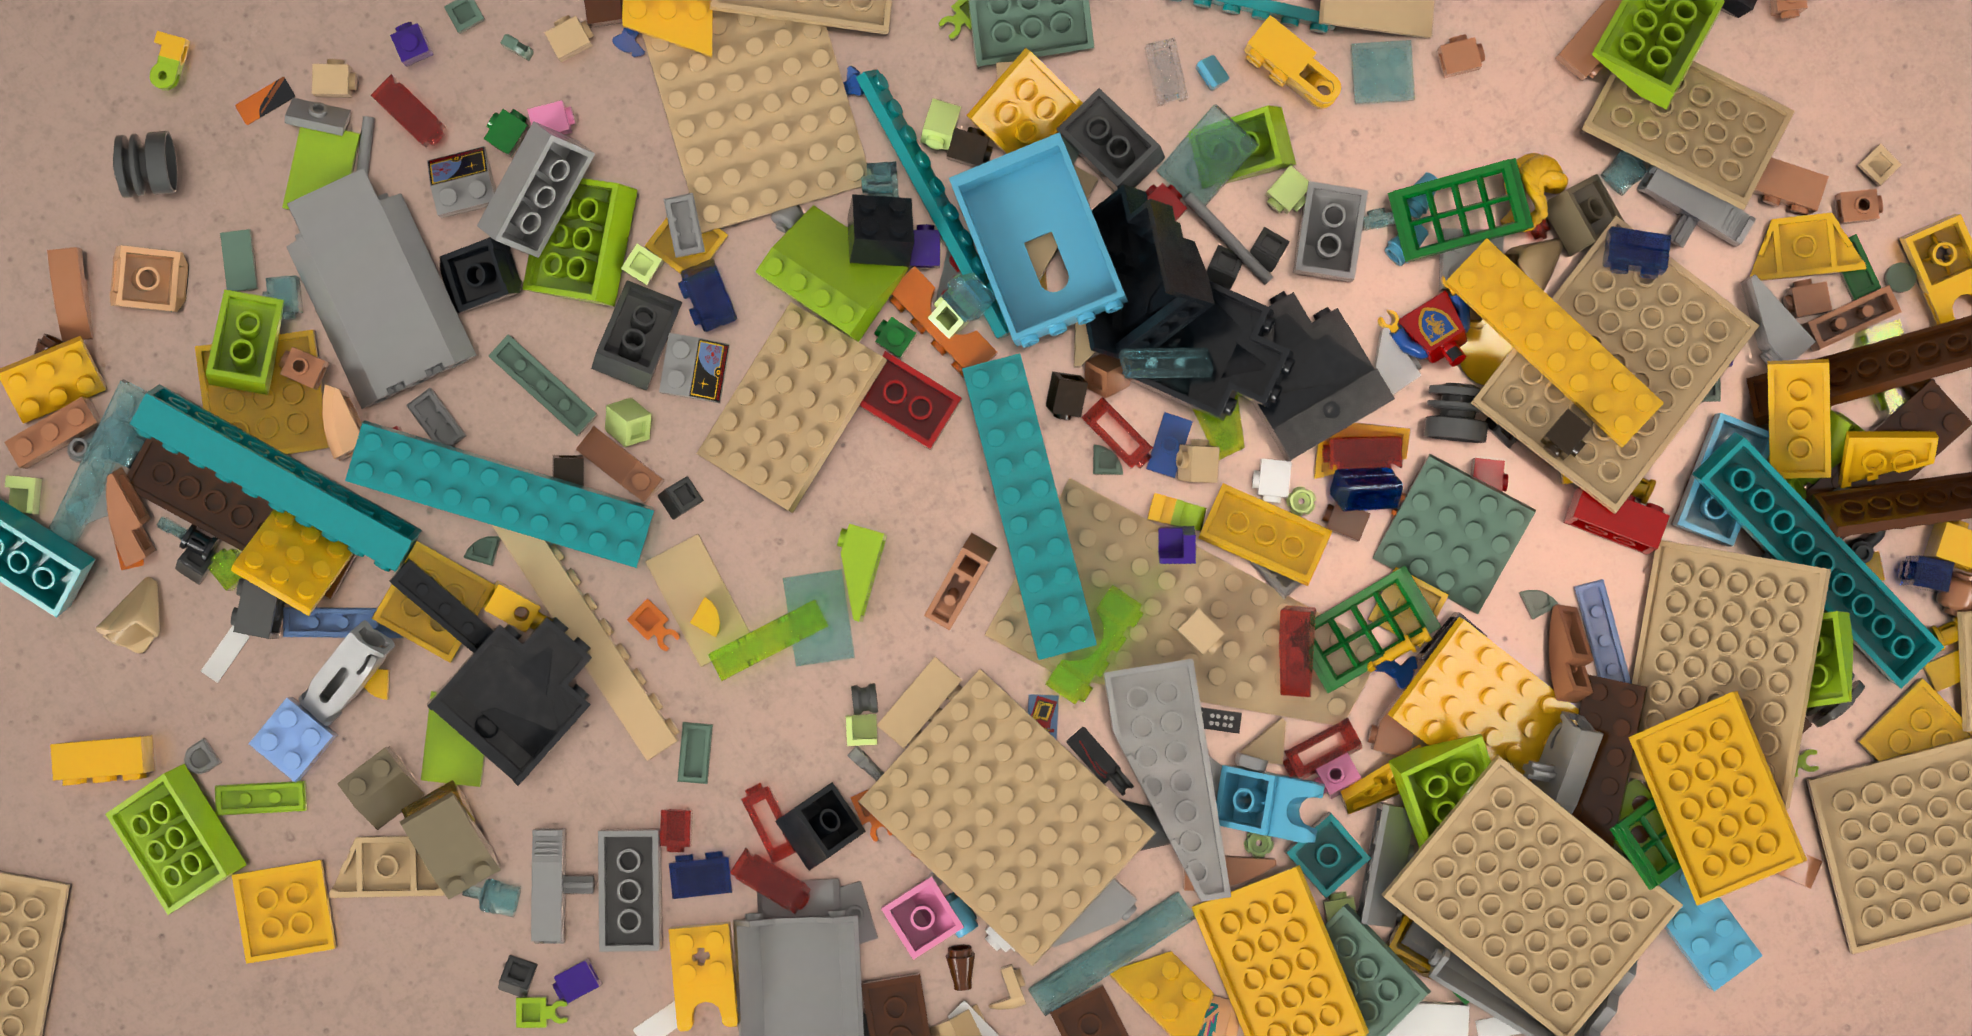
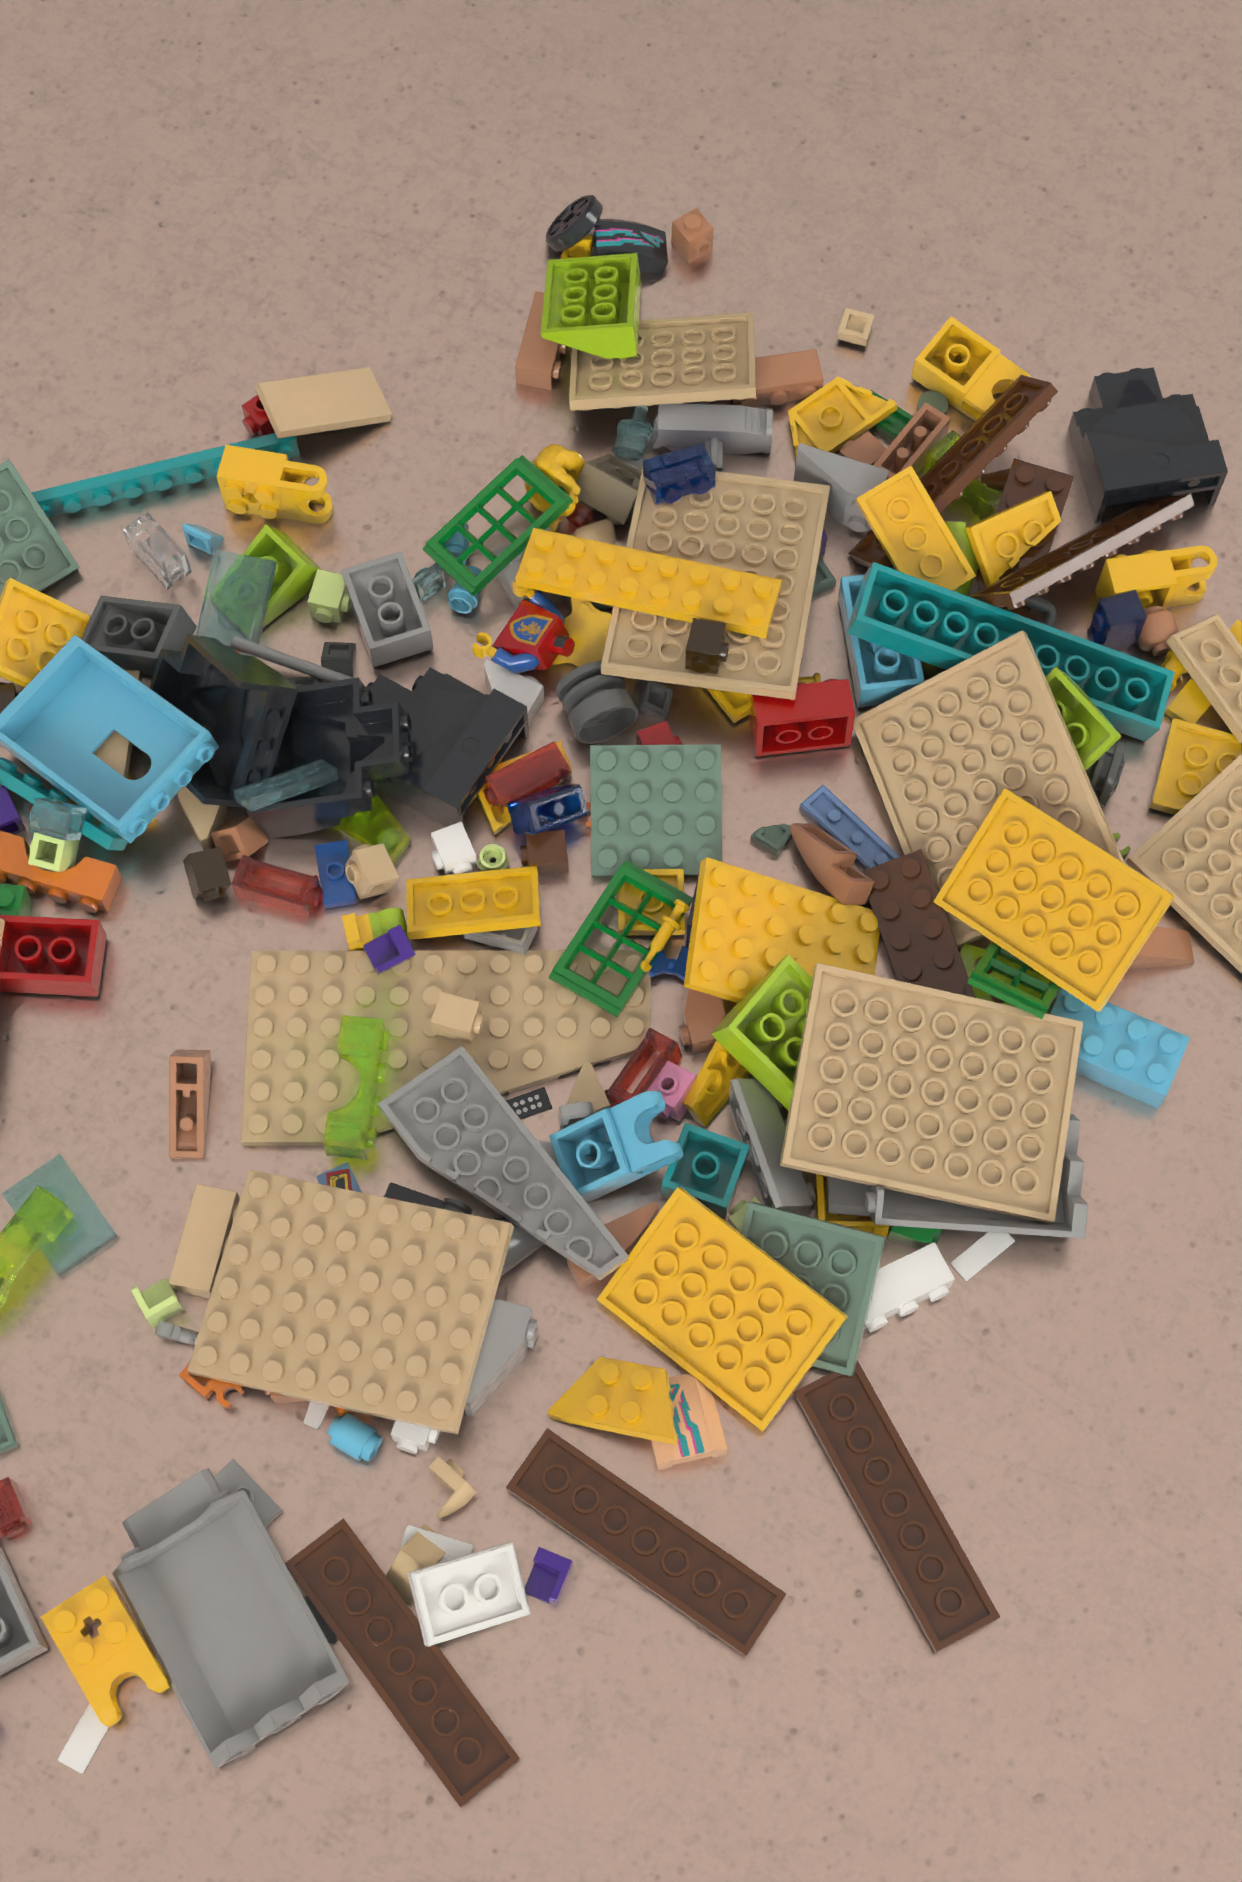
camera: 30 degrees left, 20 degrees down
clear blue brick [669,851,734,899] -> none
clear red window [730,848,811,914] -> none
clear red window [741,783,796,864] -> none
black brick [775,782,866,871] -> none
lime slope [837,524,887,622] -> none
dark grey wheel [851,683,878,715] -> none
bright pink slope [881,876,964,960] -> none
reddish brown cone [945,945,975,991] -> none
teal brick [962,353,1097,660] -> none
clear light blue plate [1028,892,1196,1016] -> none
sand green tile [1093,444,1123,475] -> none
yellowish green plate [1244,832,1274,858] -> none
clear red slope [1279,605,1316,697] -> none
clear light blue plate [1351,40,1415,104] -> none
nougat brick [1437,34,1485,78] -> none
light grey piece [1522,711,1604,814] -> none
nougat brick [1835,189,1883,225] -> none

